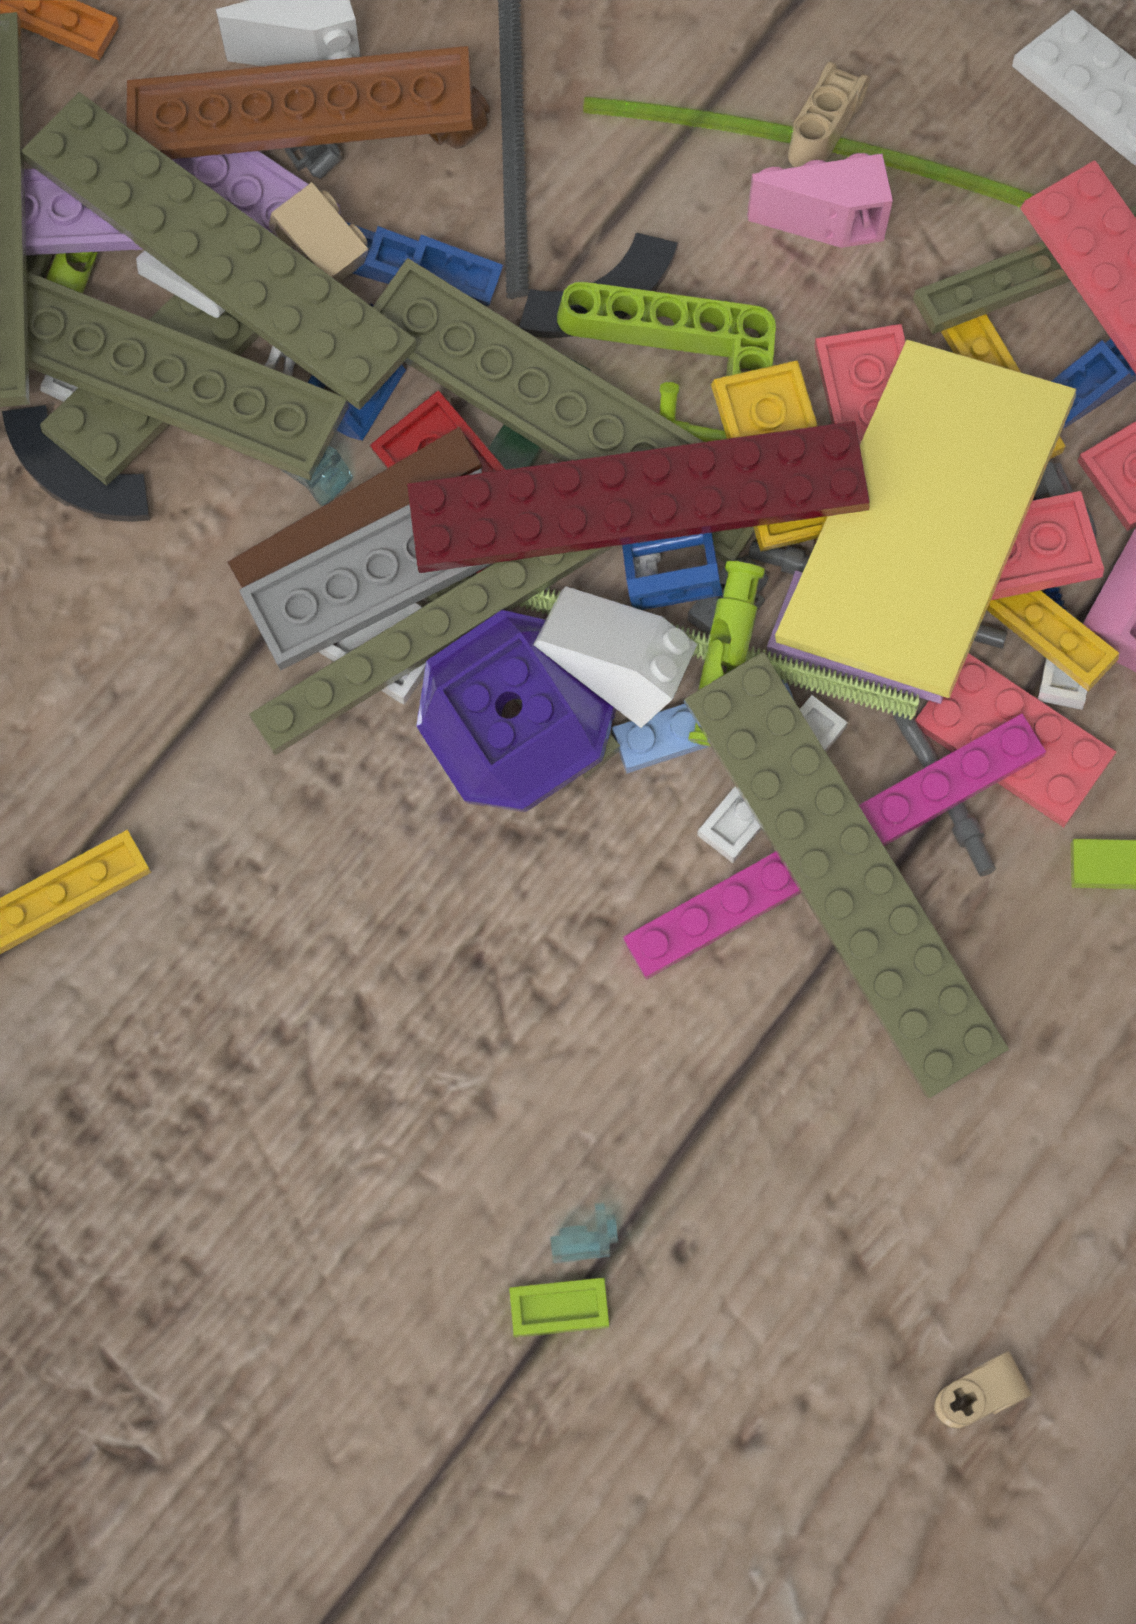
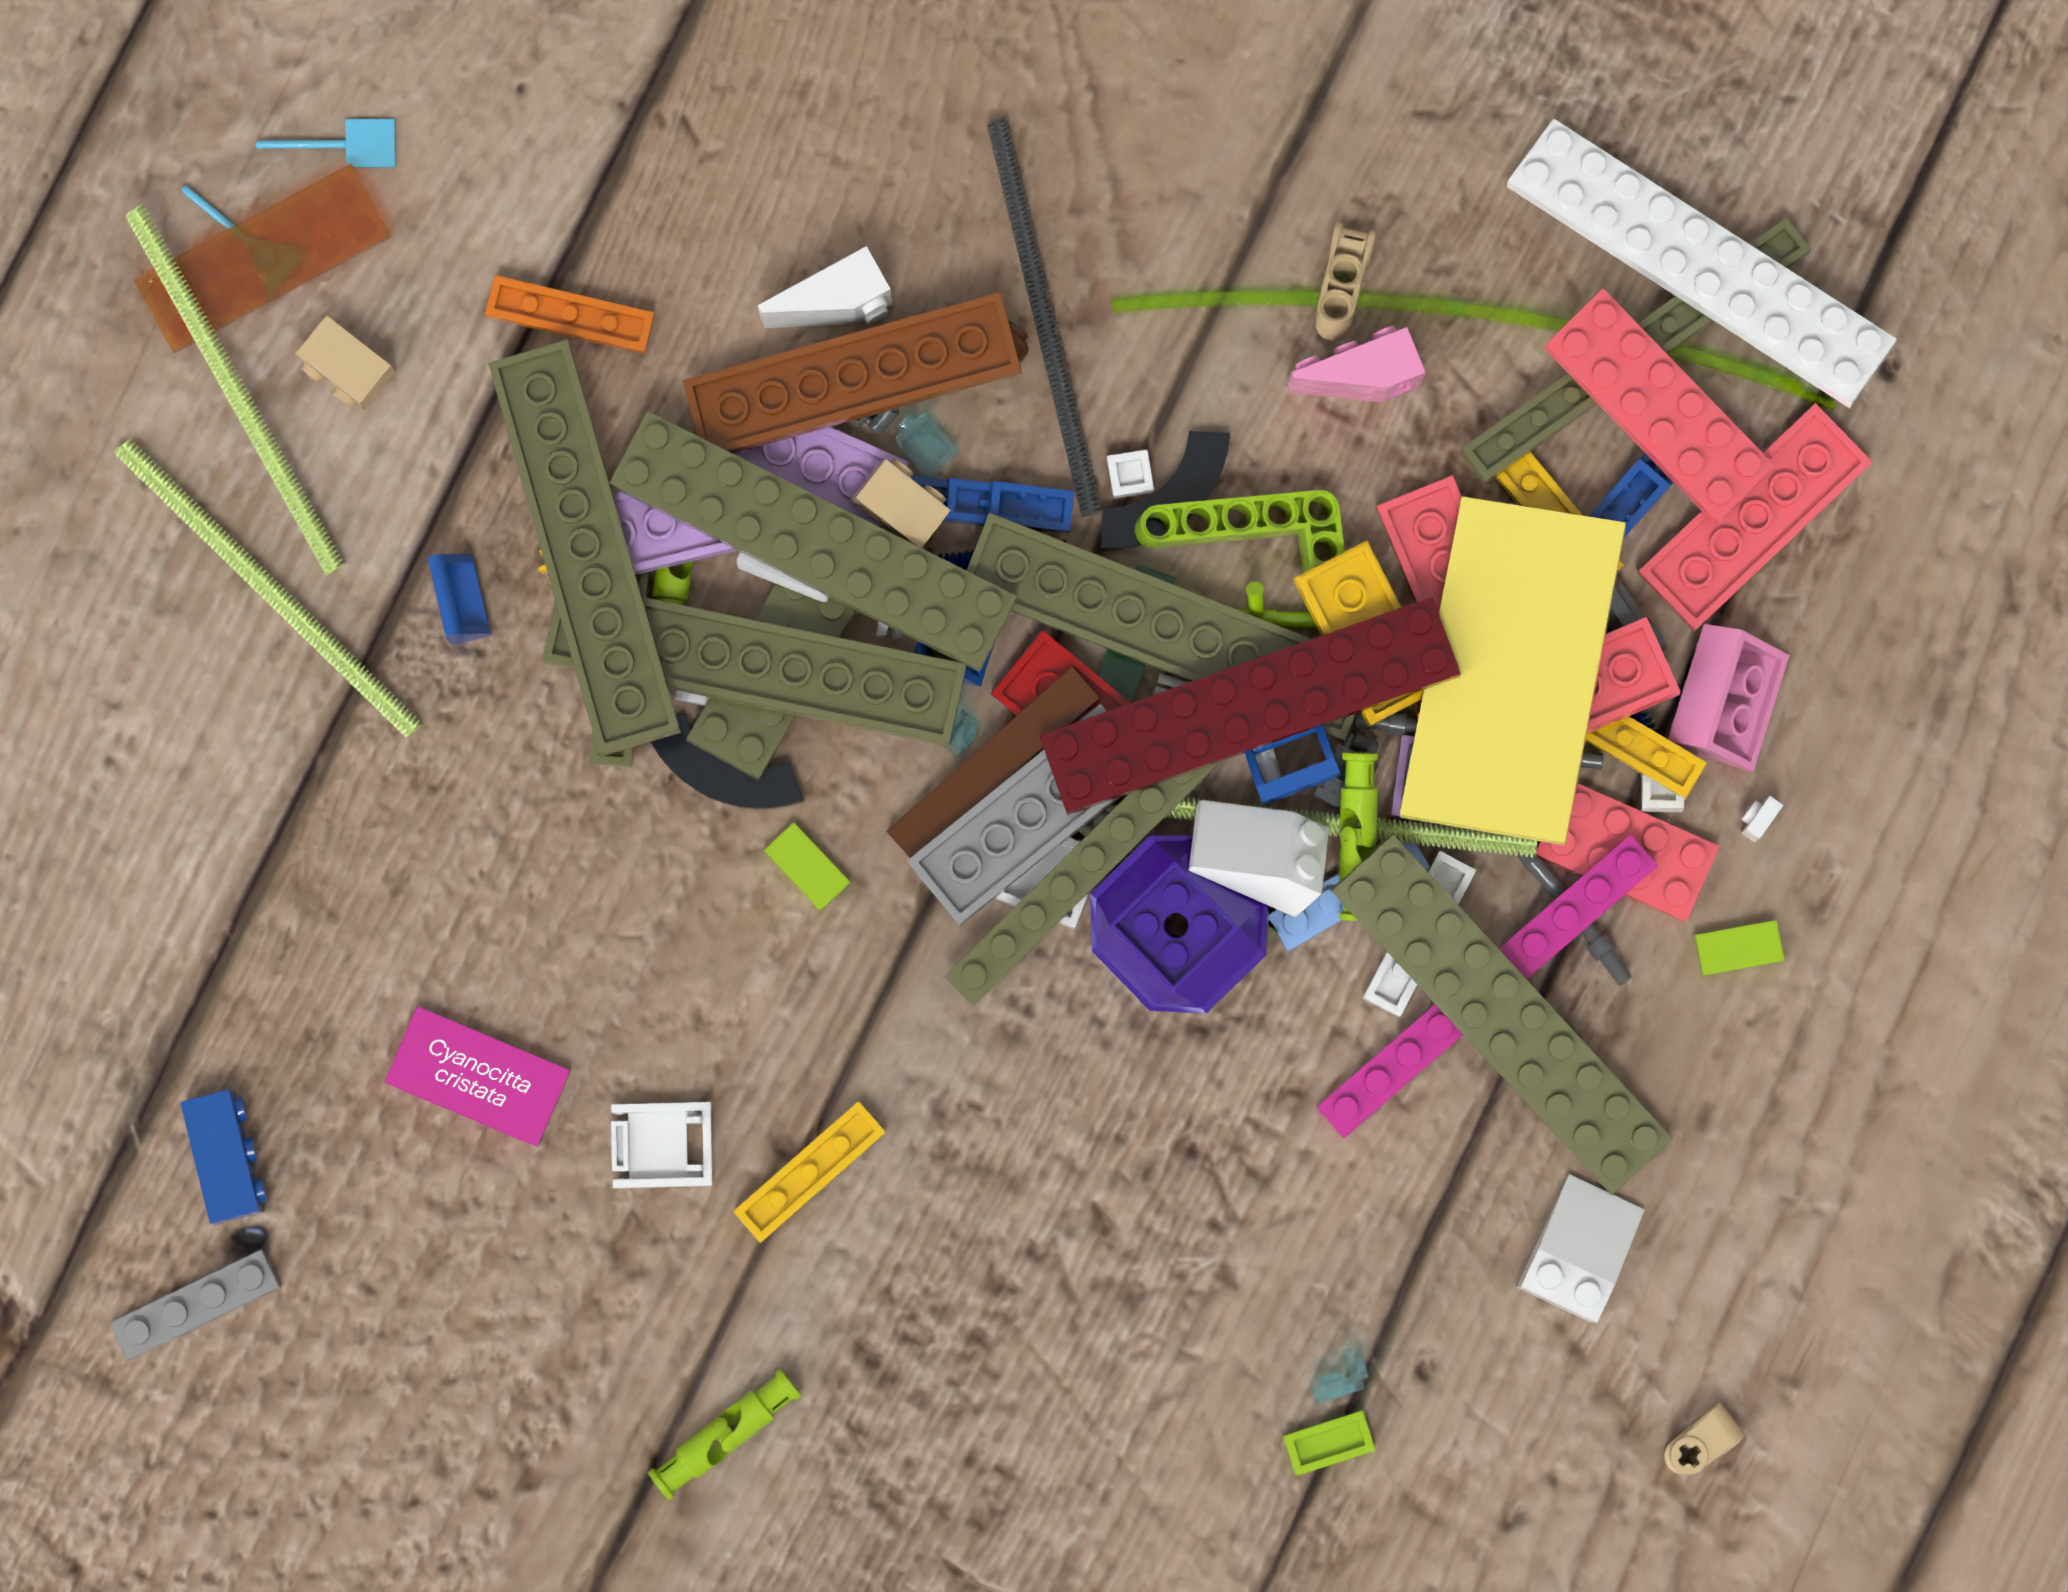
camera: 15 degrees left, 10 degrees up
none -> lime tile [764,823,851,912]
none -> clear light blue bracket [895,411,959,478]
none -> white plate [1106,450,1154,499]
none -> white slope [1516,1174,1645,1323]

